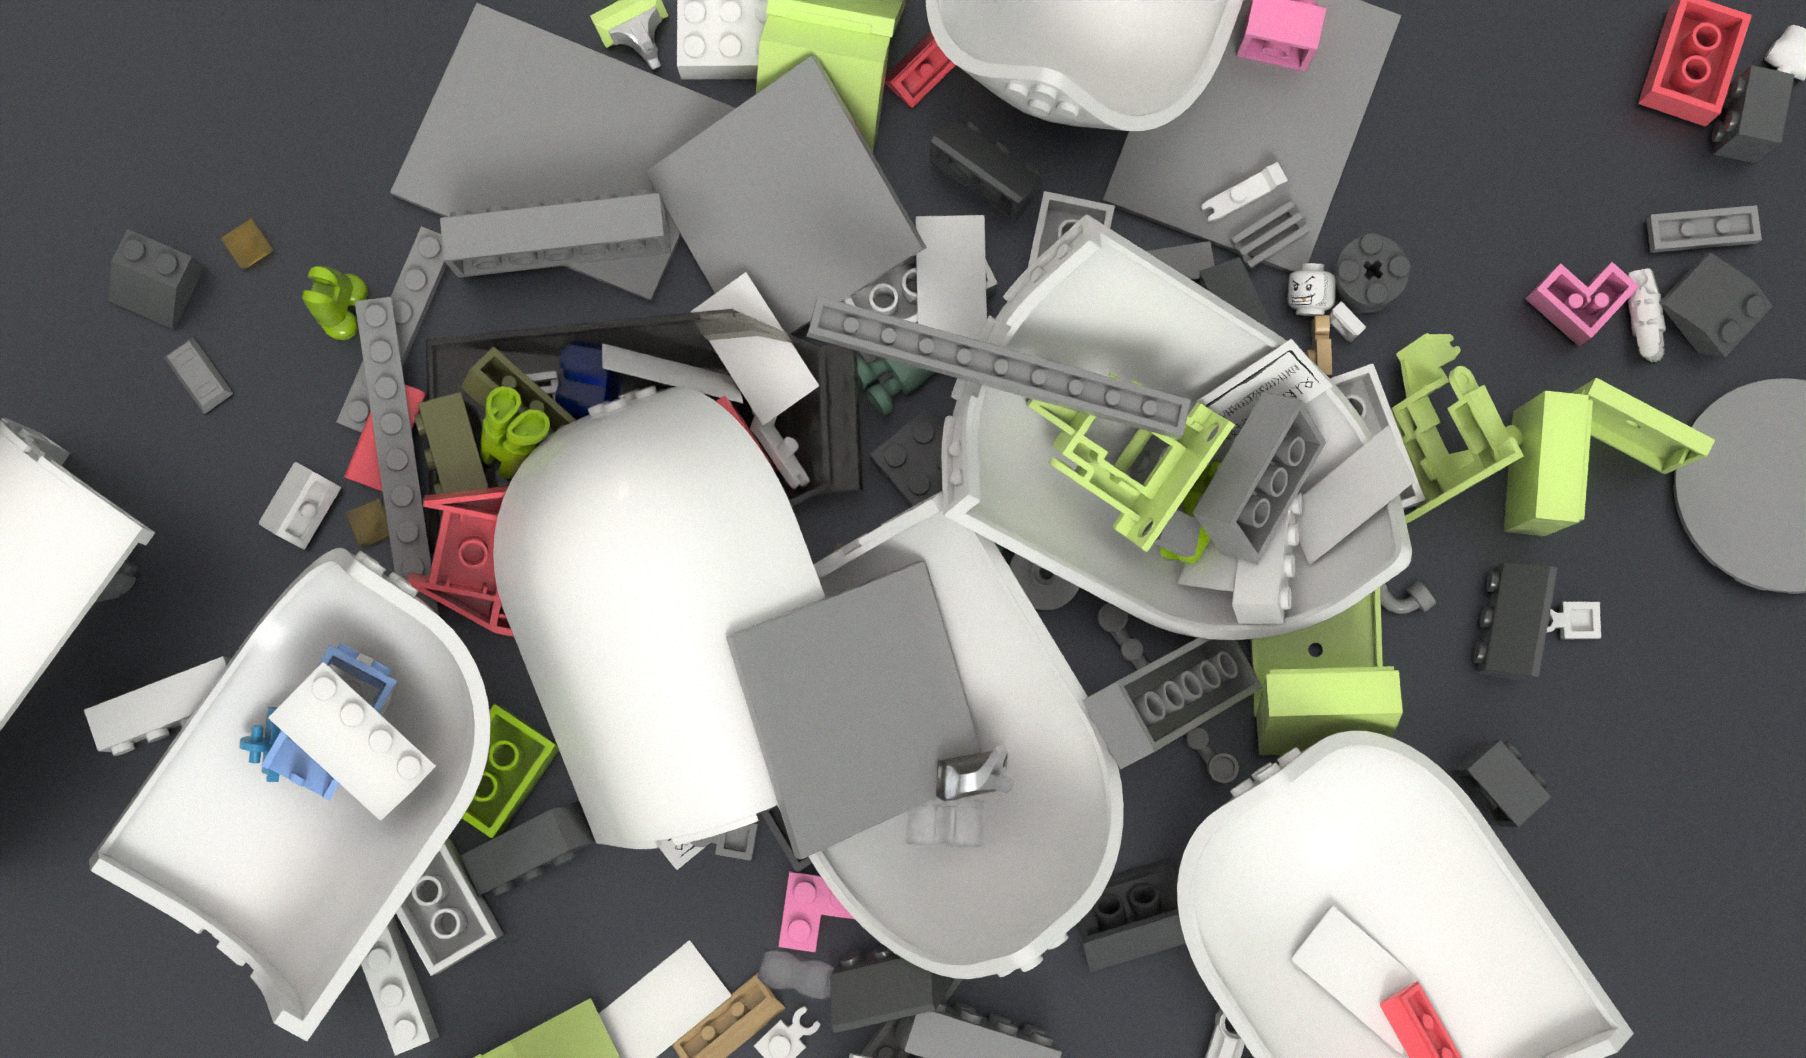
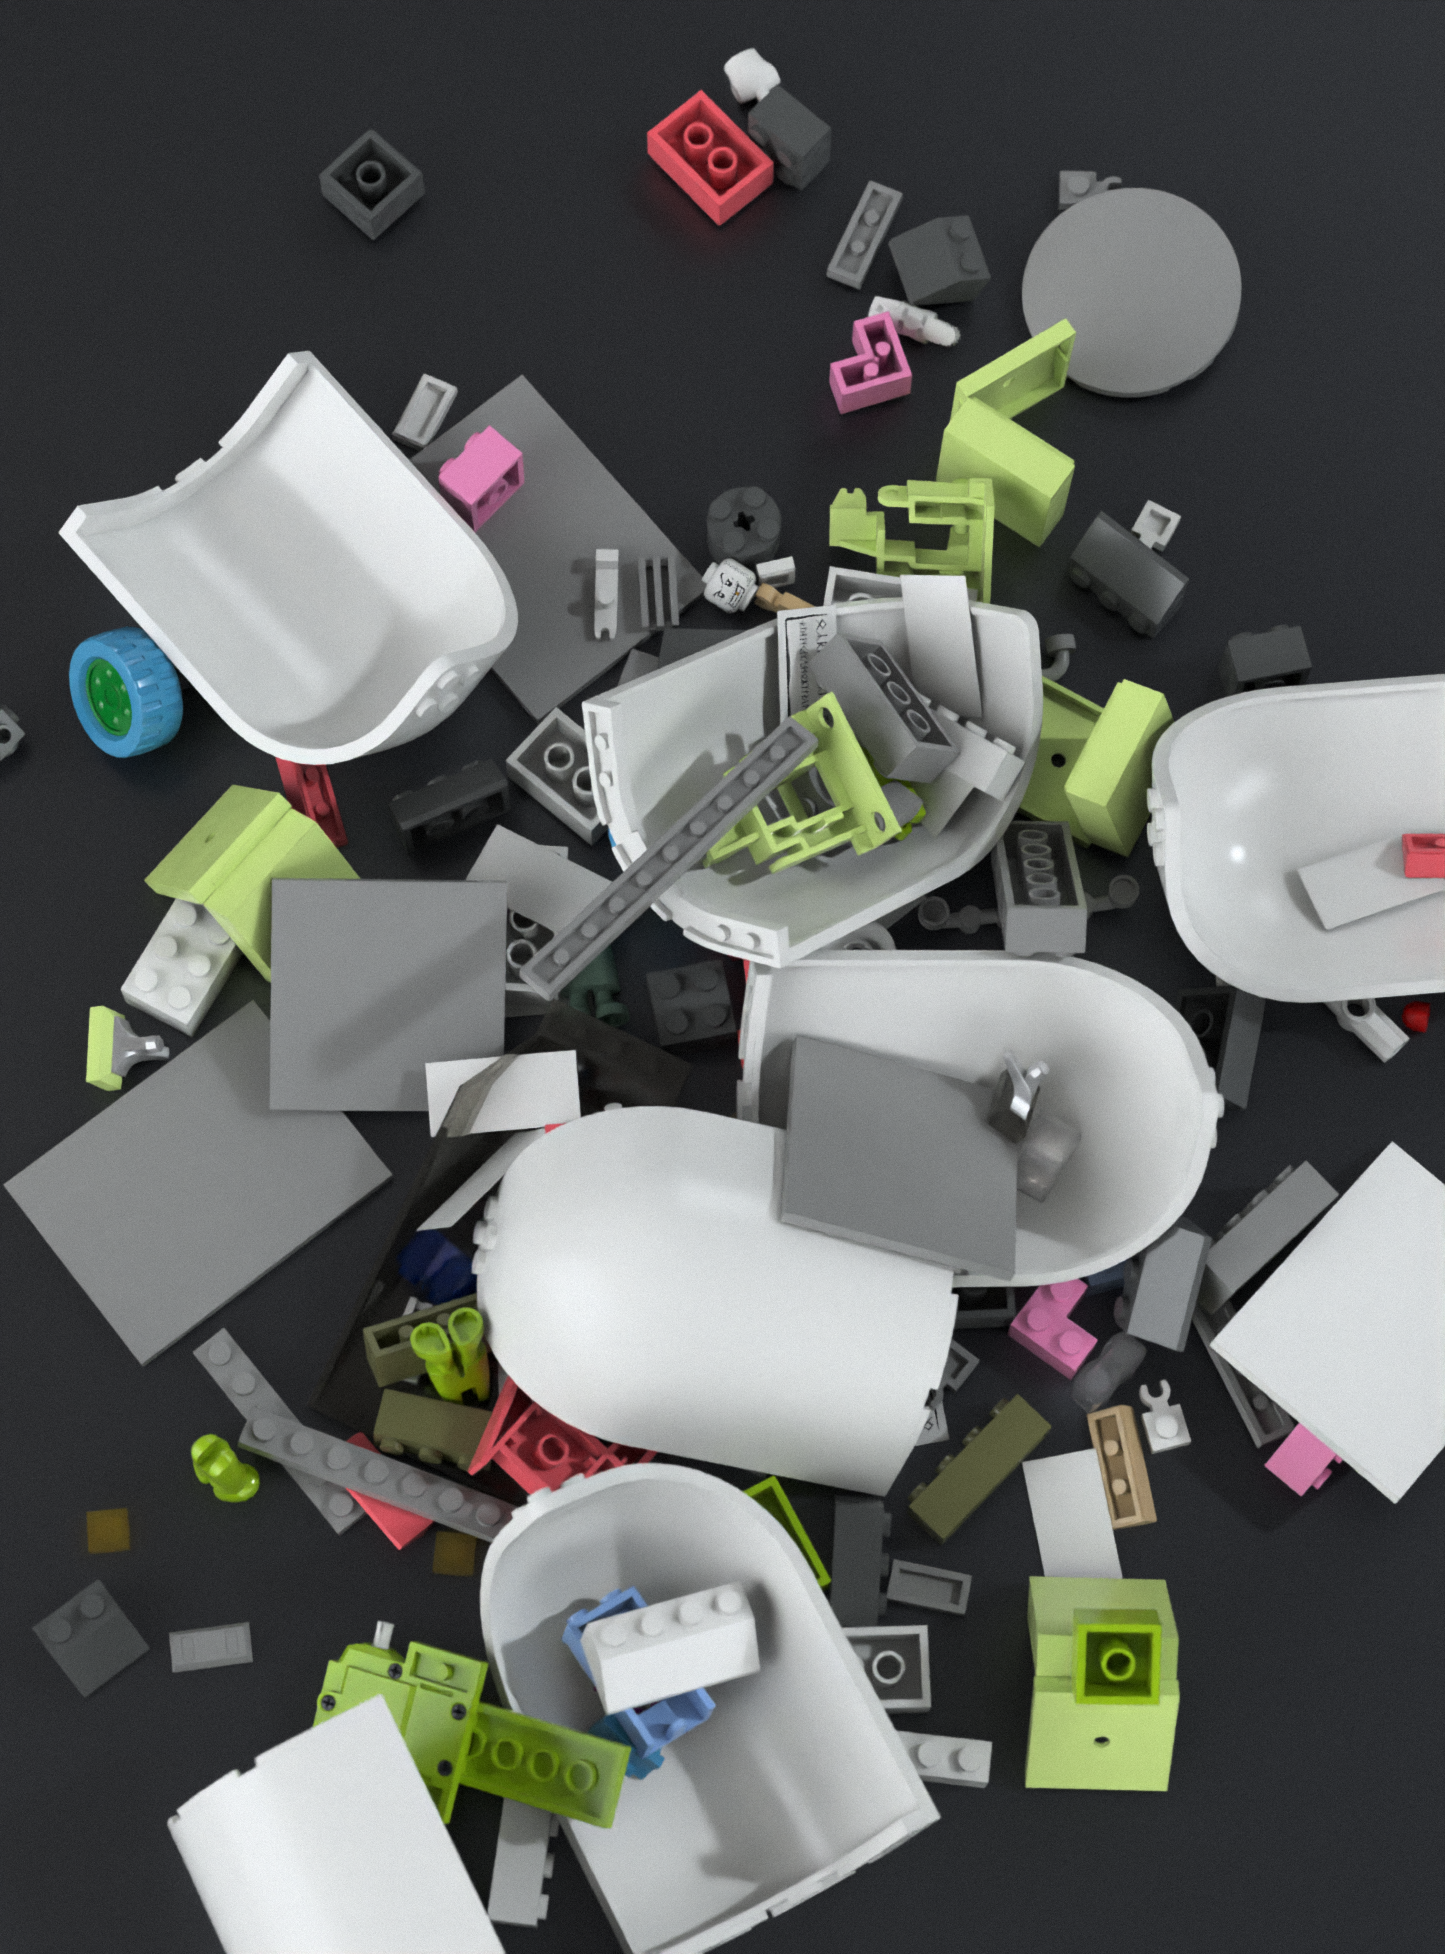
camera: 65 degrees left, 10 degrees down
white panel [259,462,341,550] -> none
light grey brick [440,190,671,278] -> none
none -> lime piece [312,1621,631,1829]
none -> light grey tile [887,1559,972,1617]
none -> olive brick [907,1394,1052,1546]

